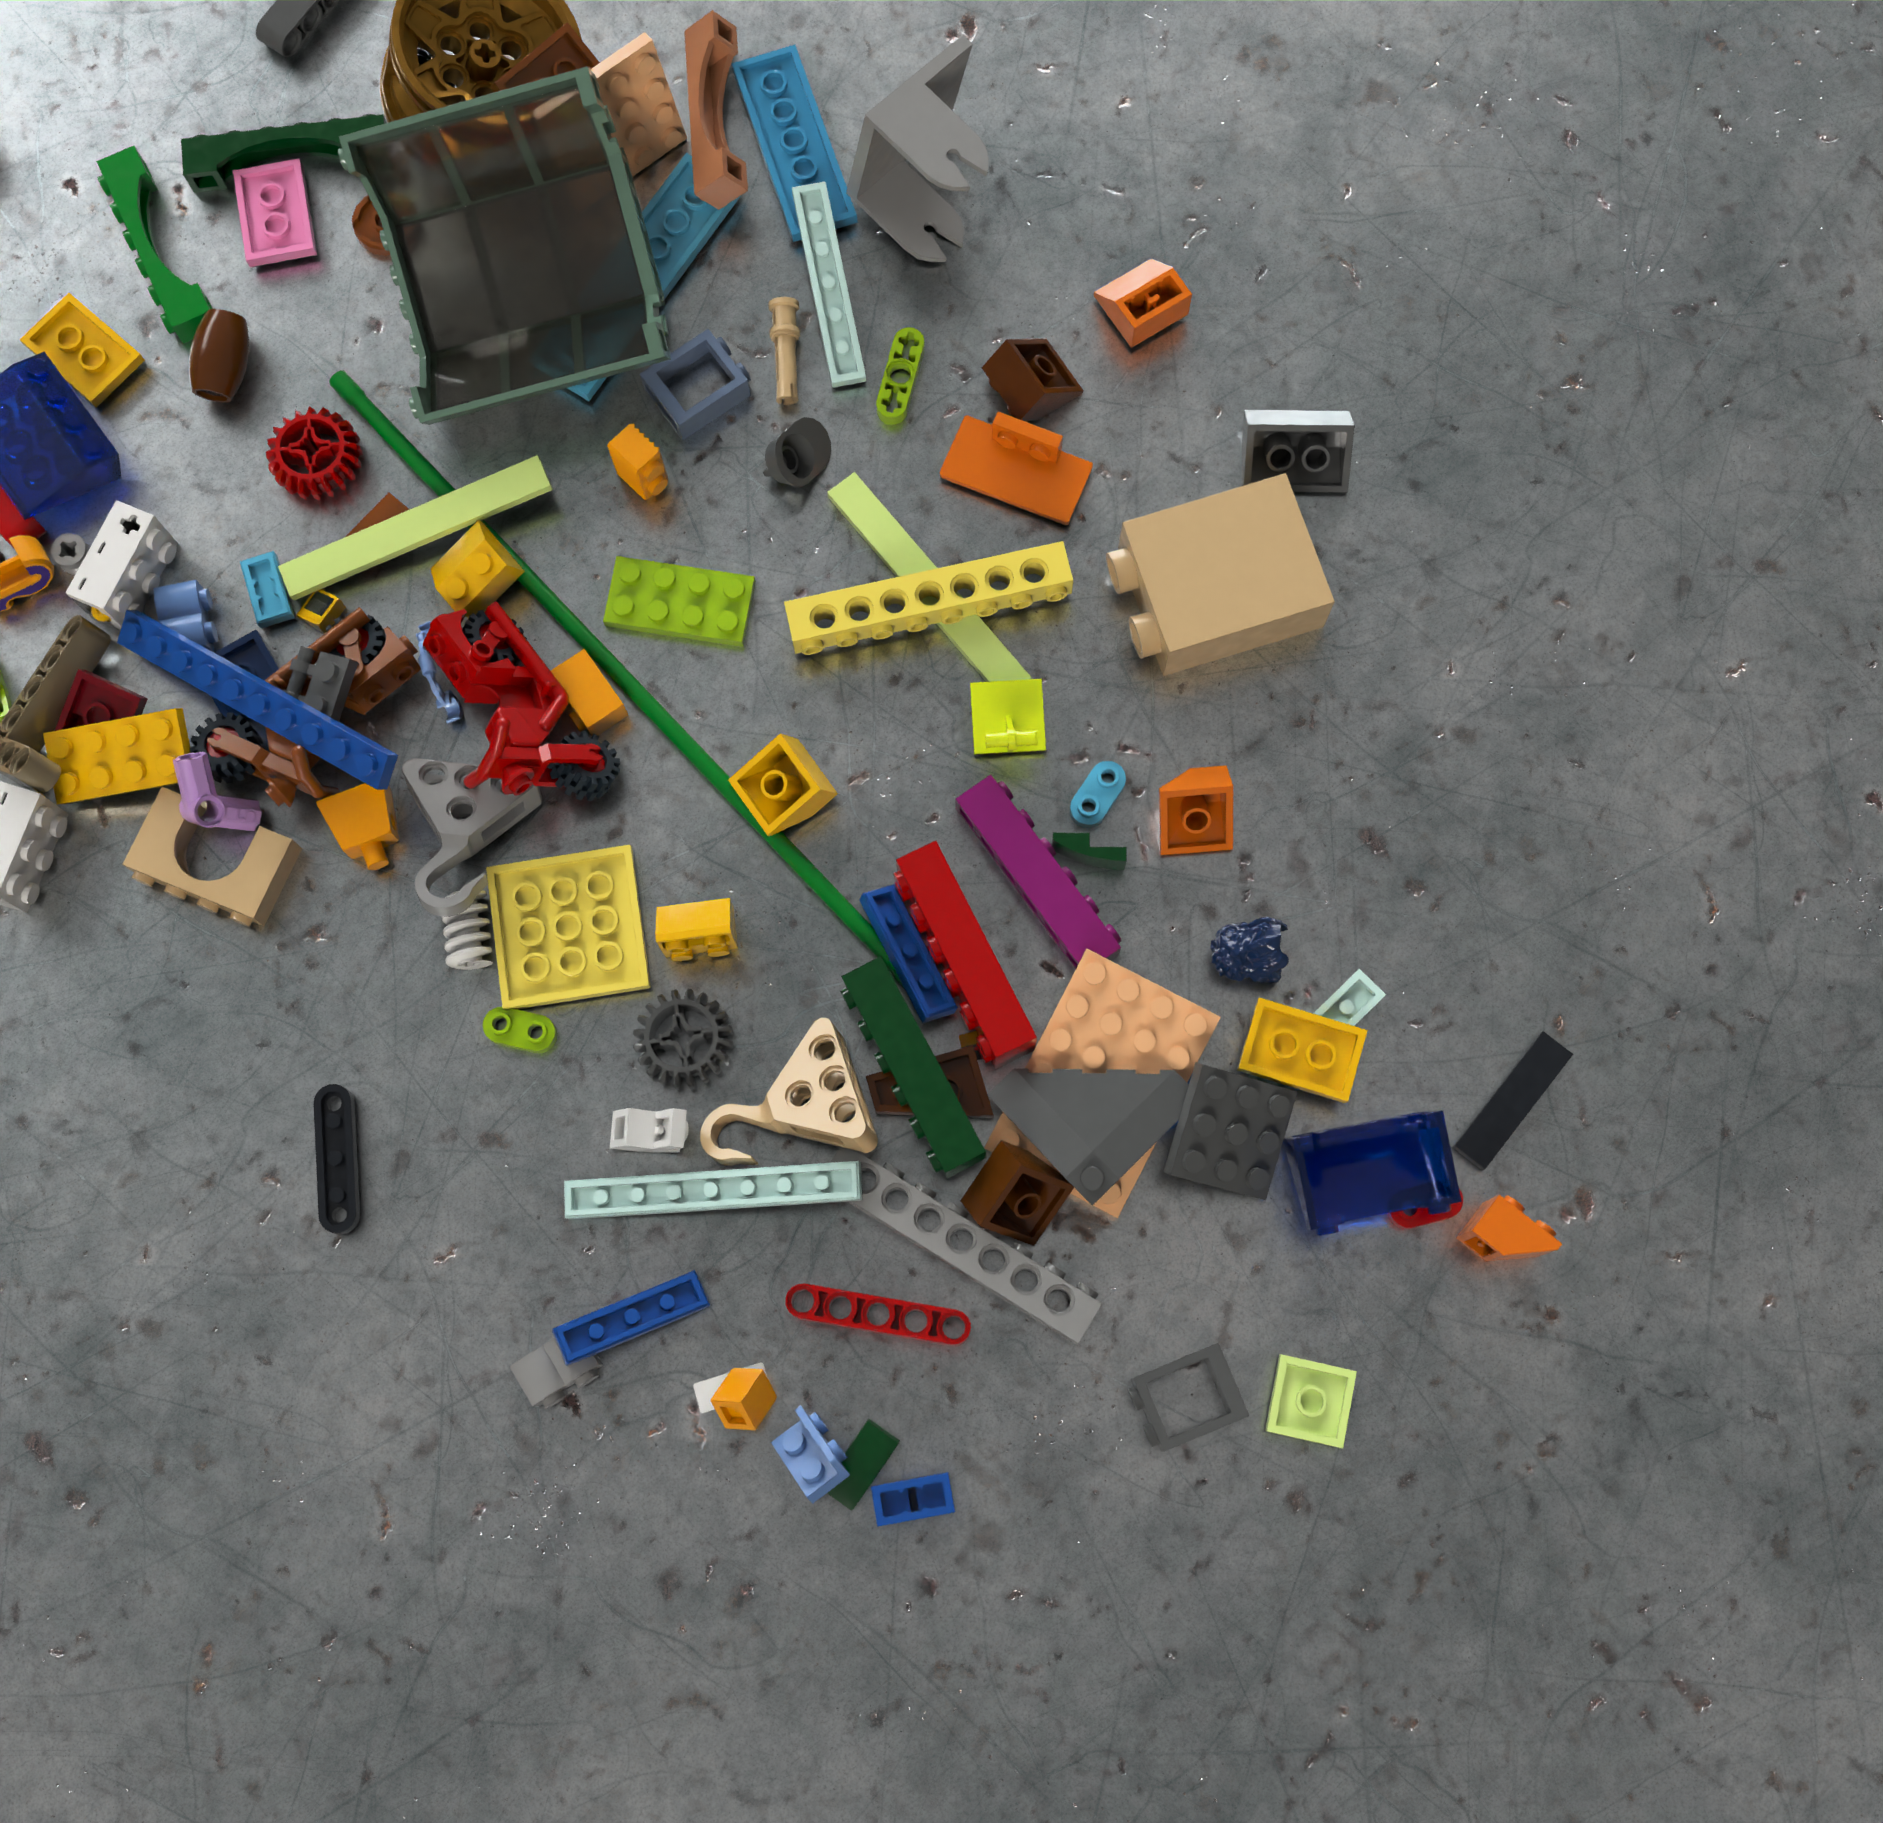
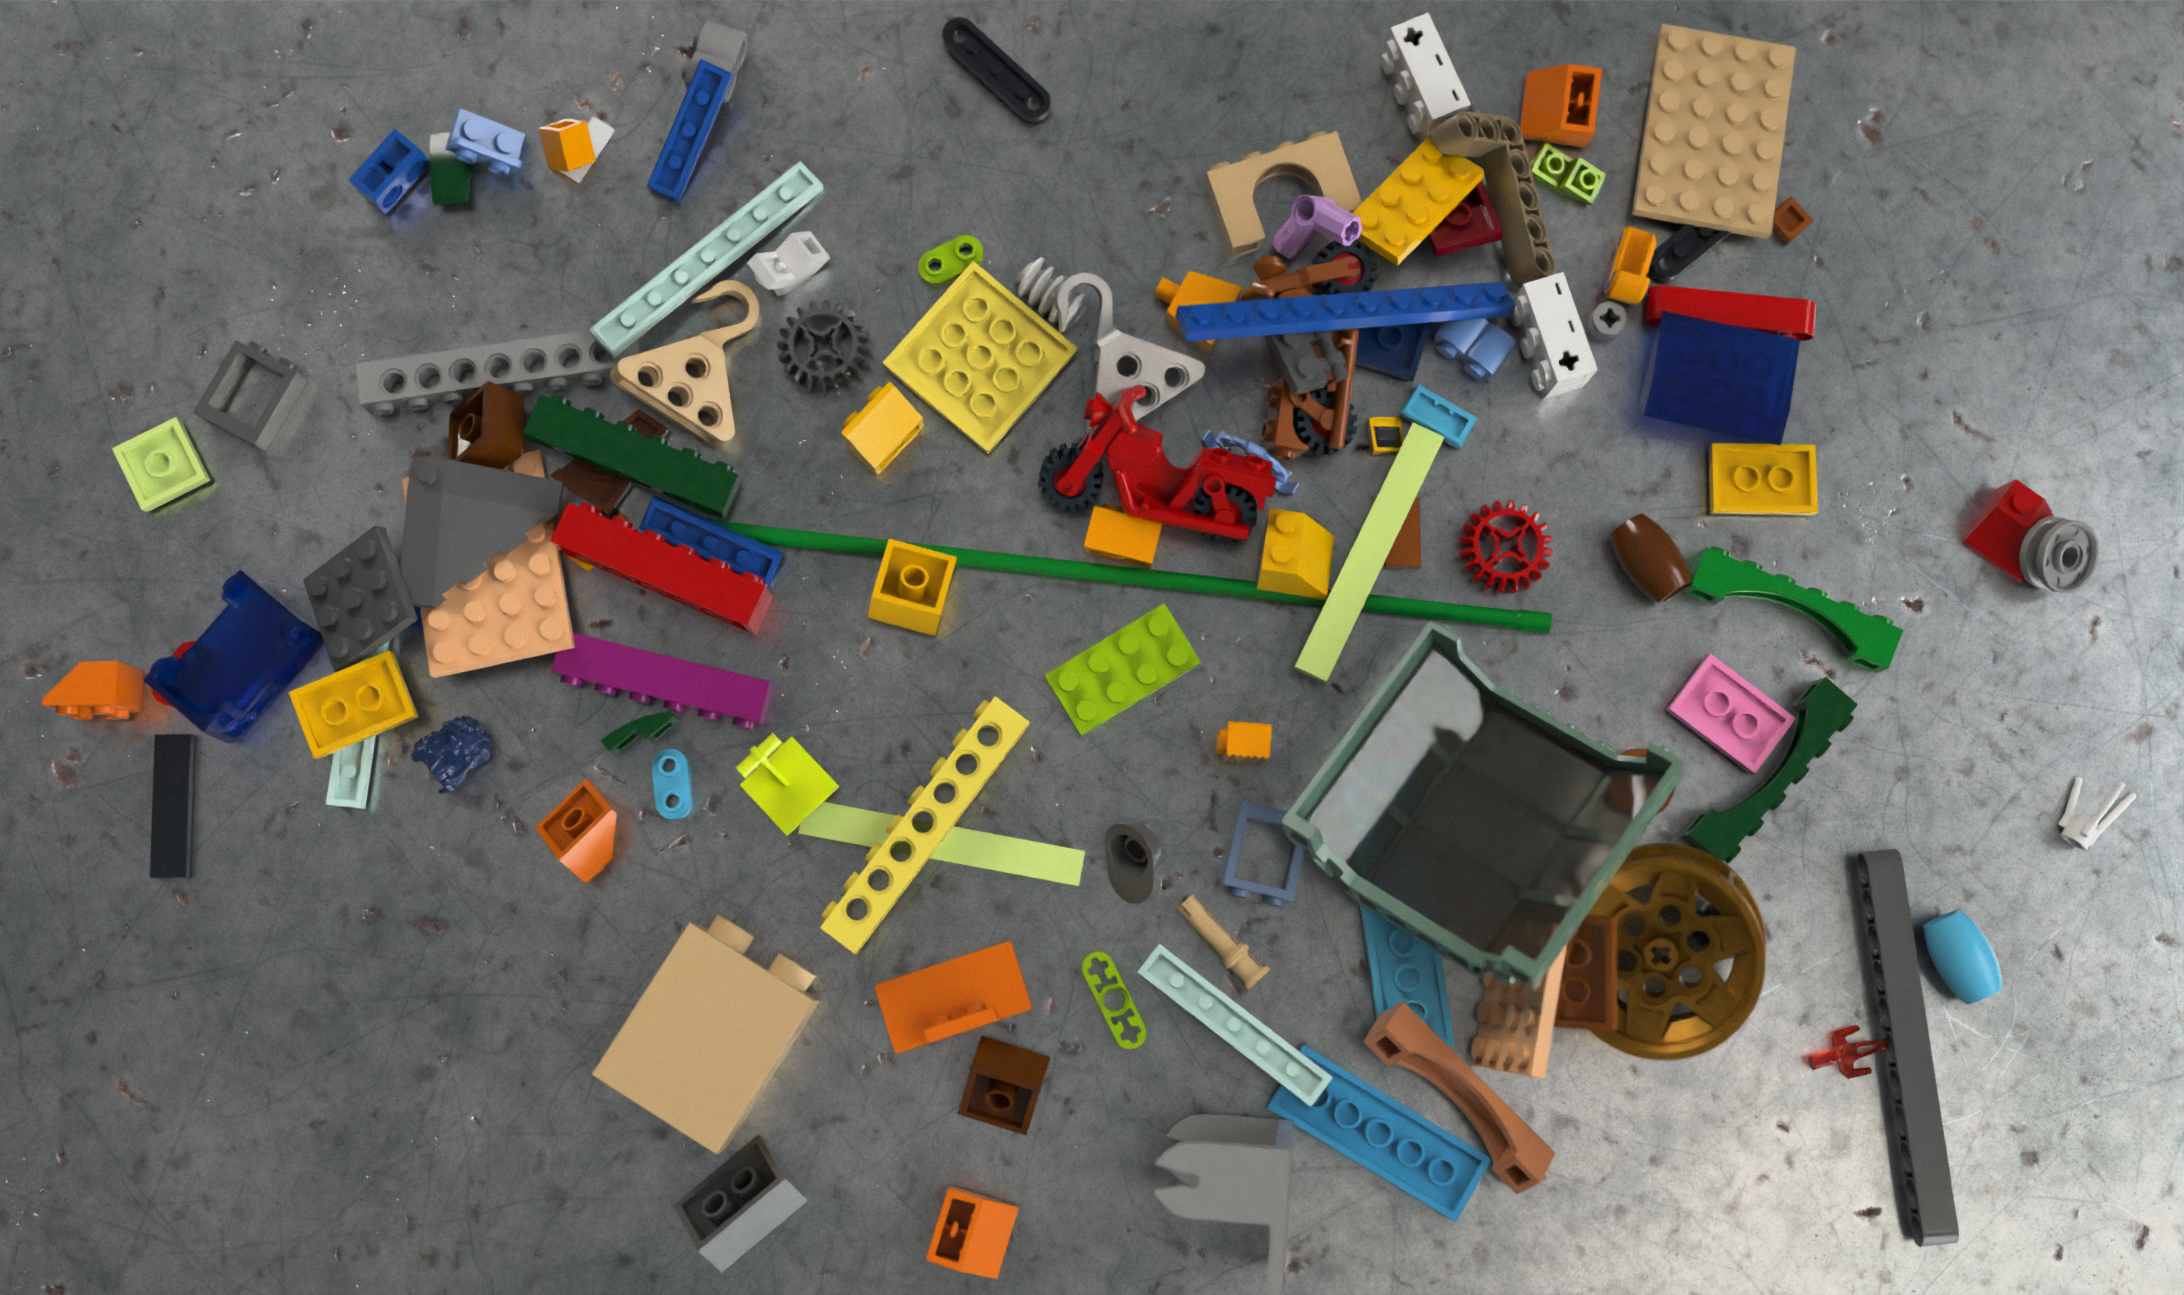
camera: 130 degrees right, 5 degrees up
red beam [785,1284,971,1346] -> none

